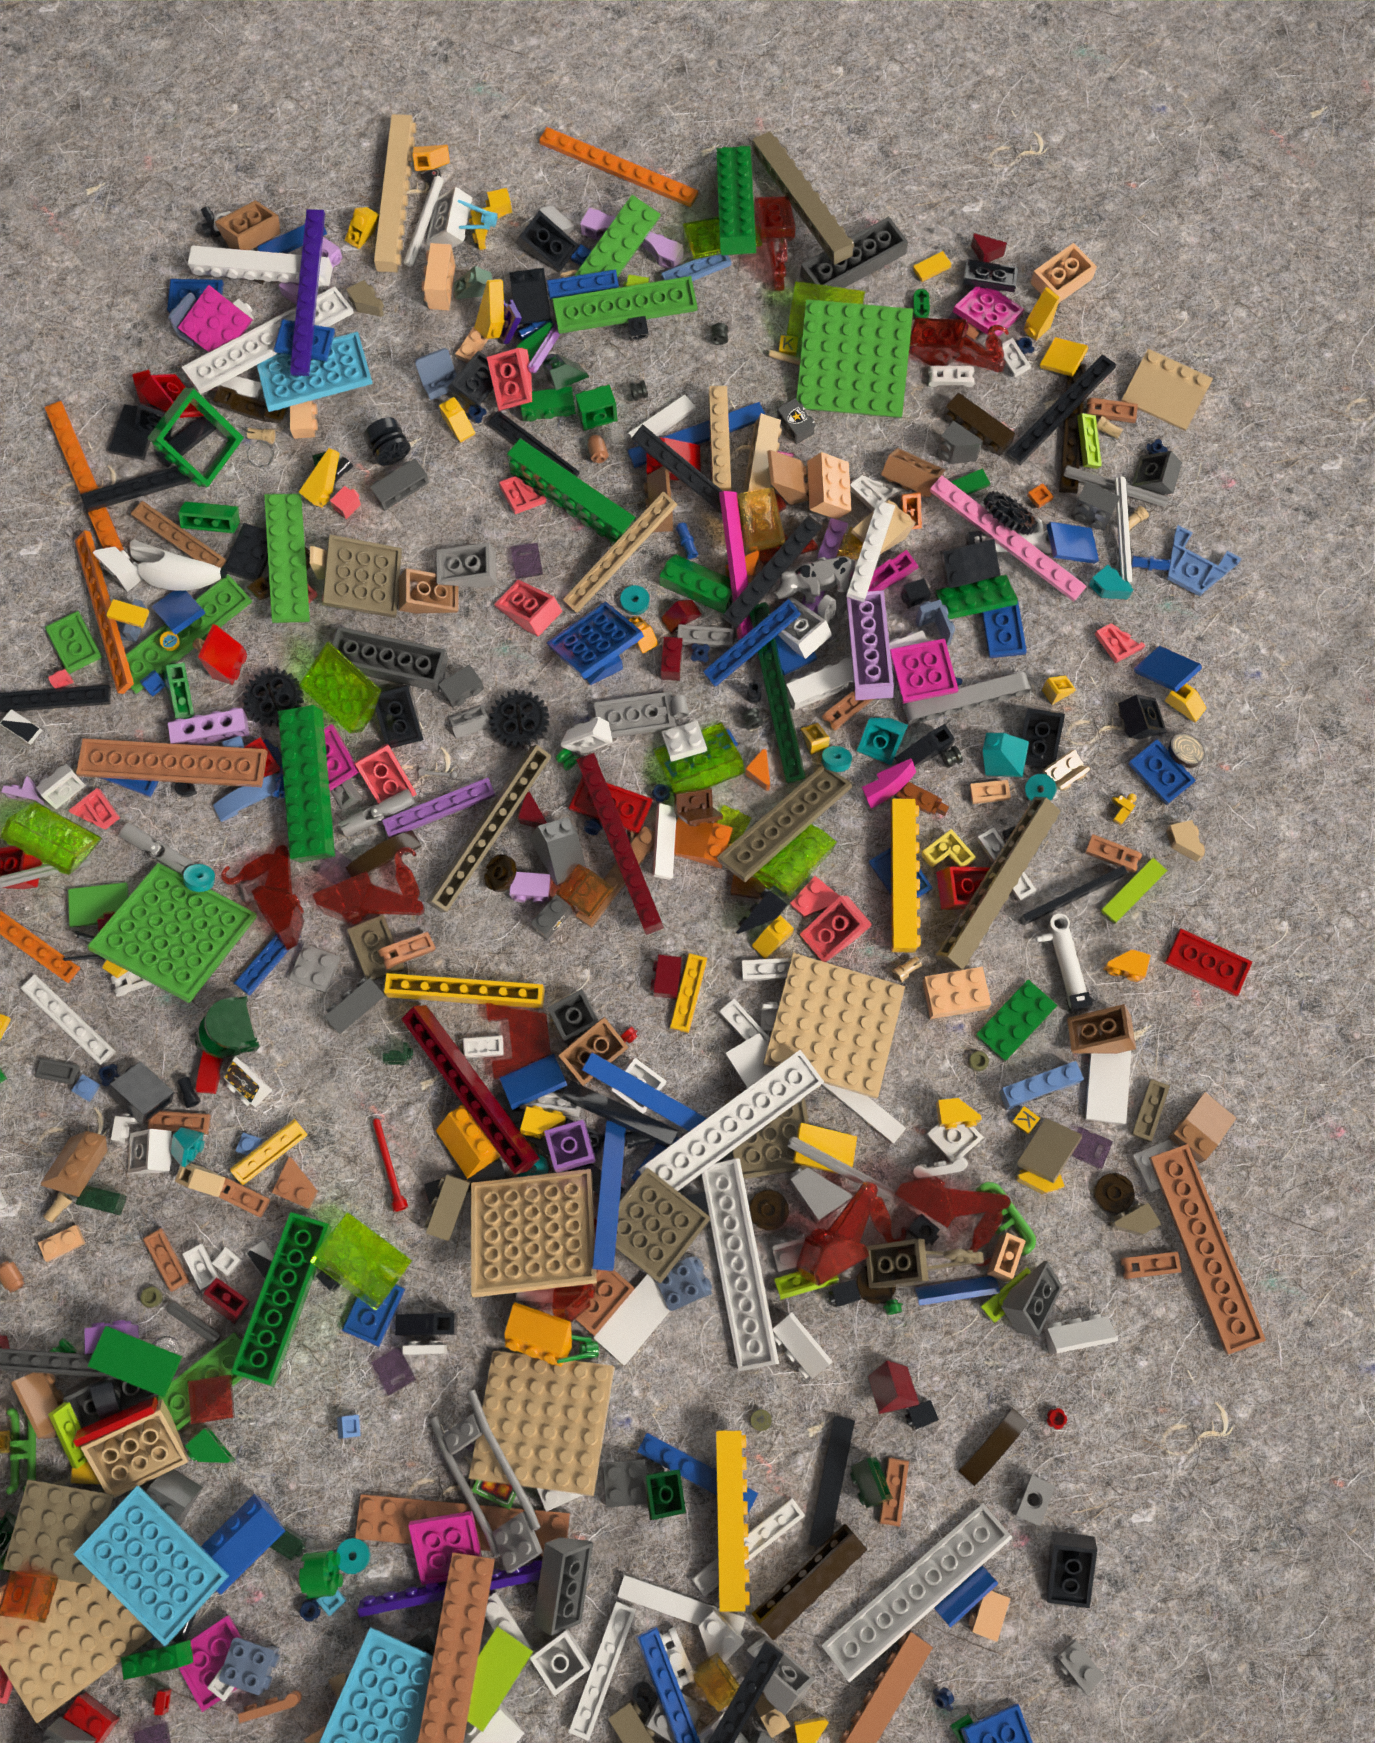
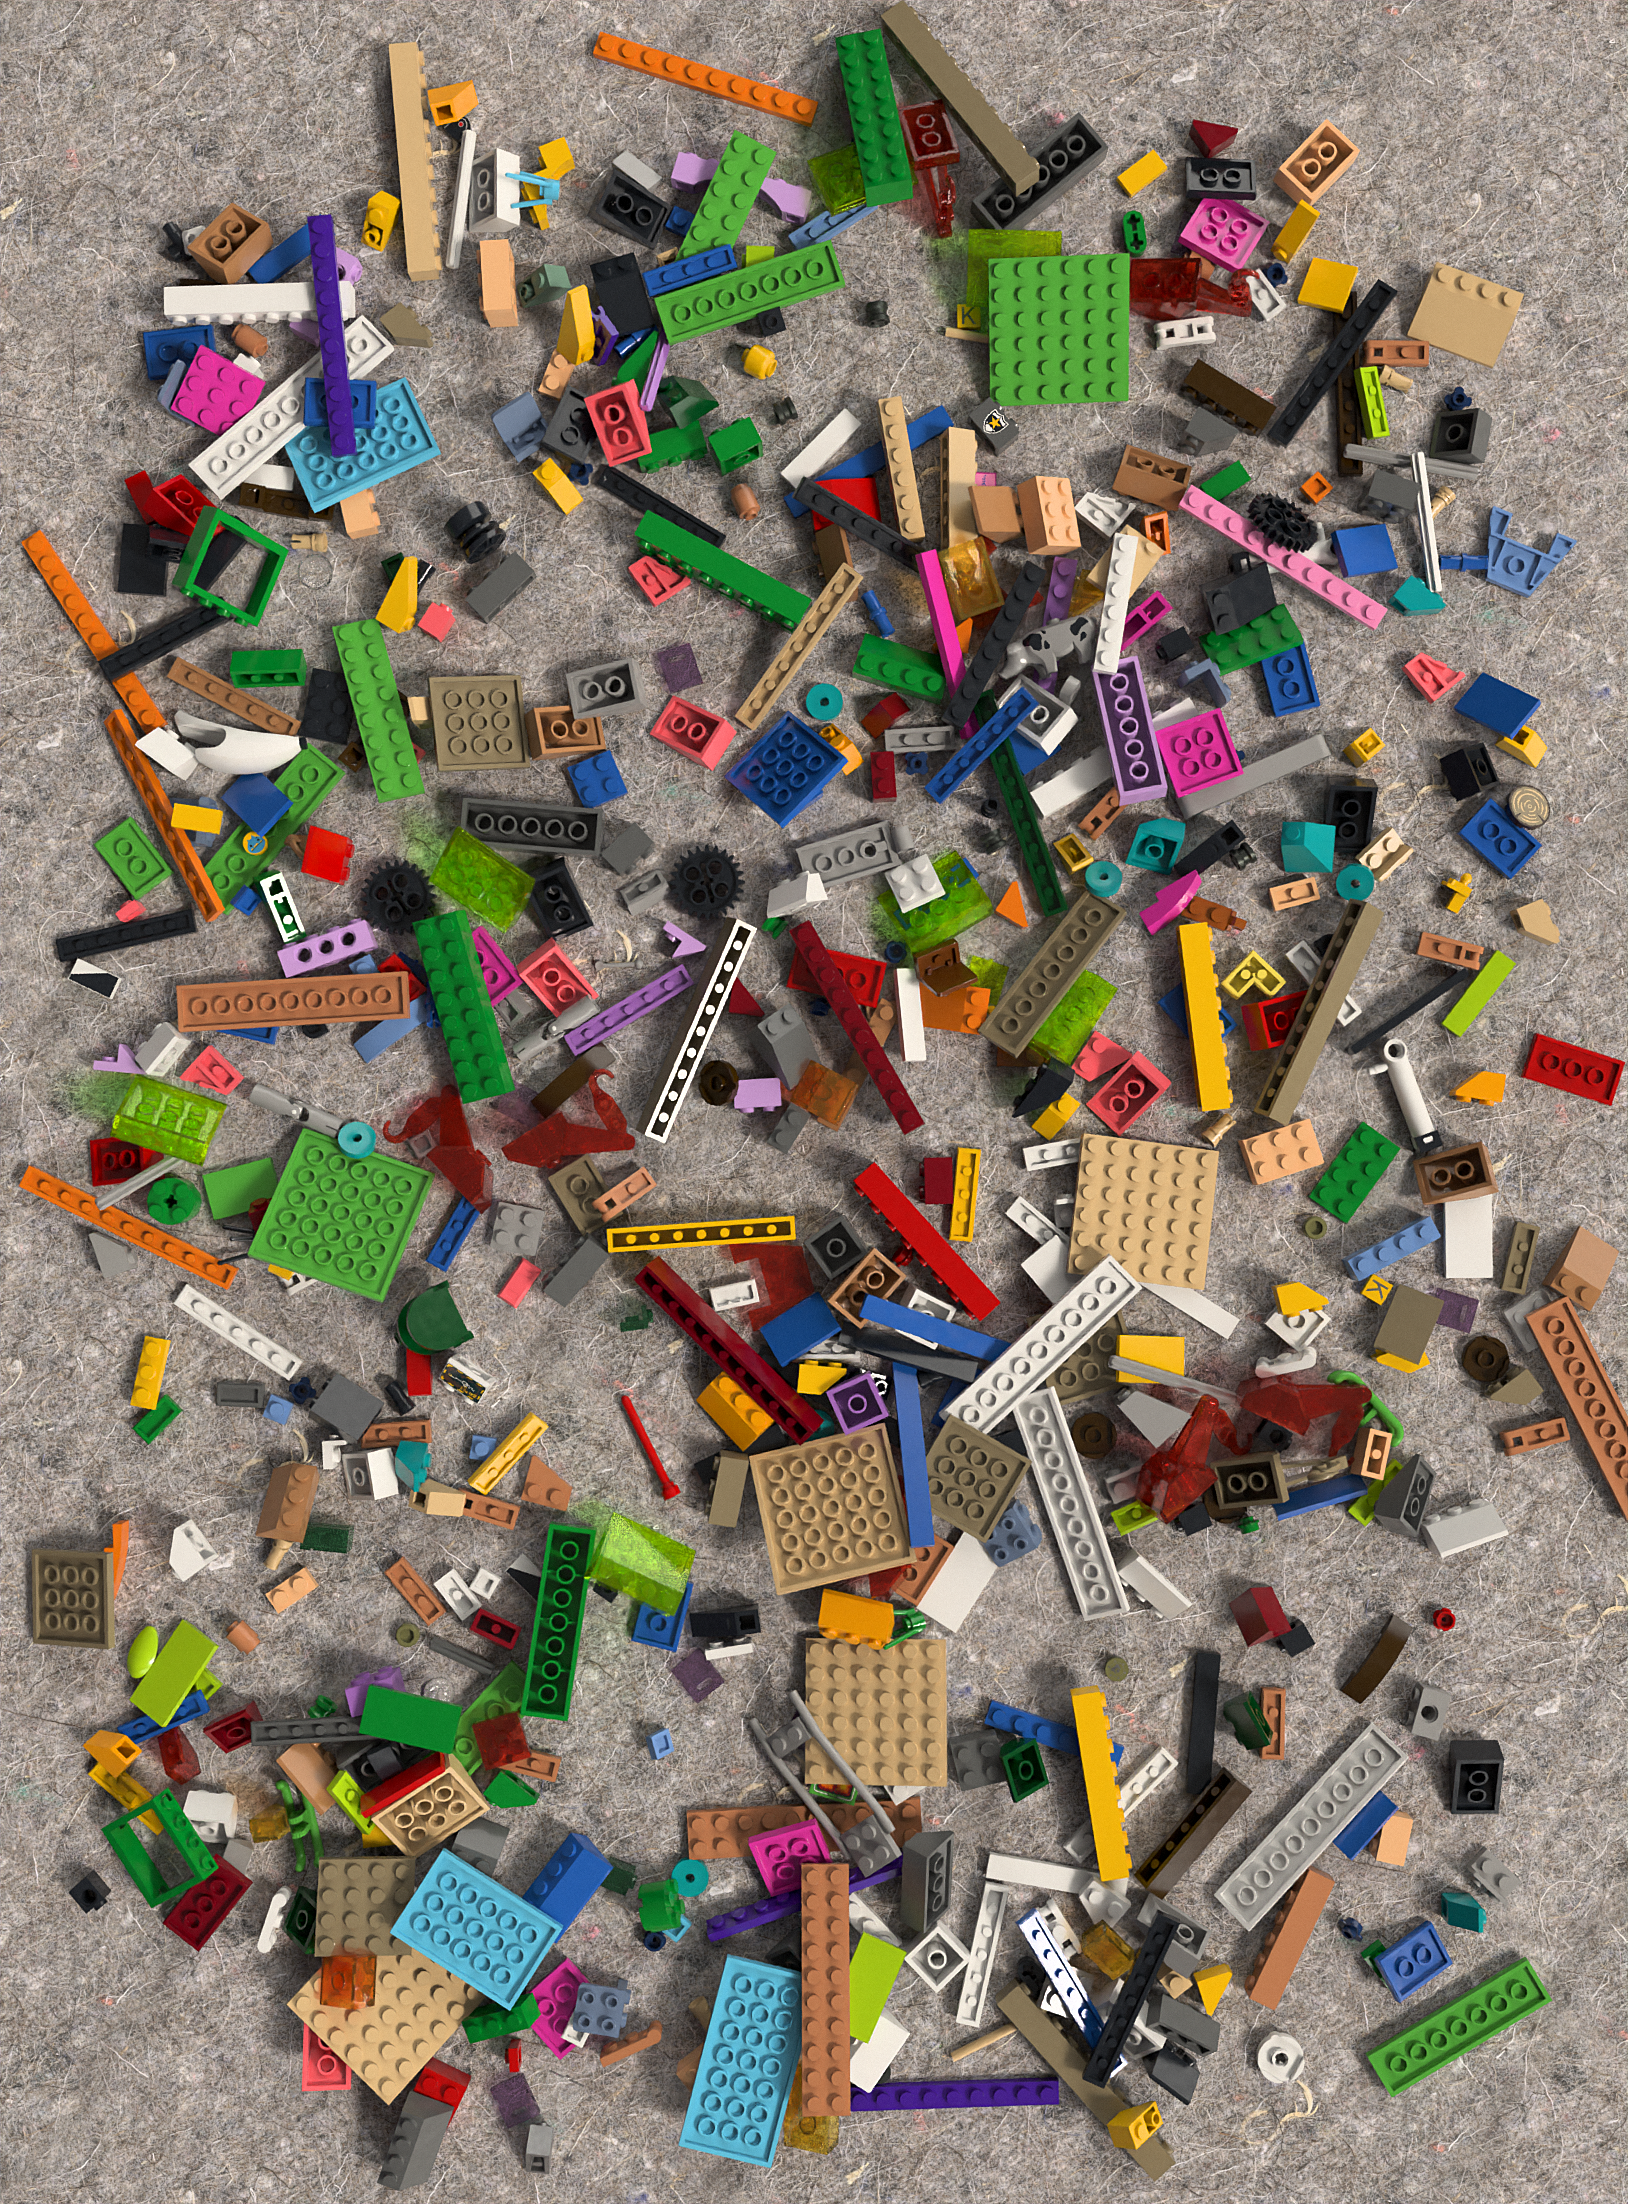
camera: 10 degrees left, 15 degrees up
none -> green brick [147,1178,202,1225]
none -> nougat brick [232,324,268,358]
none -> nougat plate [493,1741,562,1782]
none -> coral tile [497,1258,542,1309]
none -> blue plate [567,750,628,808]
none -> lavender slope [663,921,708,959]
none -> yellow head [741,344,777,380]
none -> red brick [853,1162,1001,1321]
none -> teal slope [1441,1893,1487,1933]

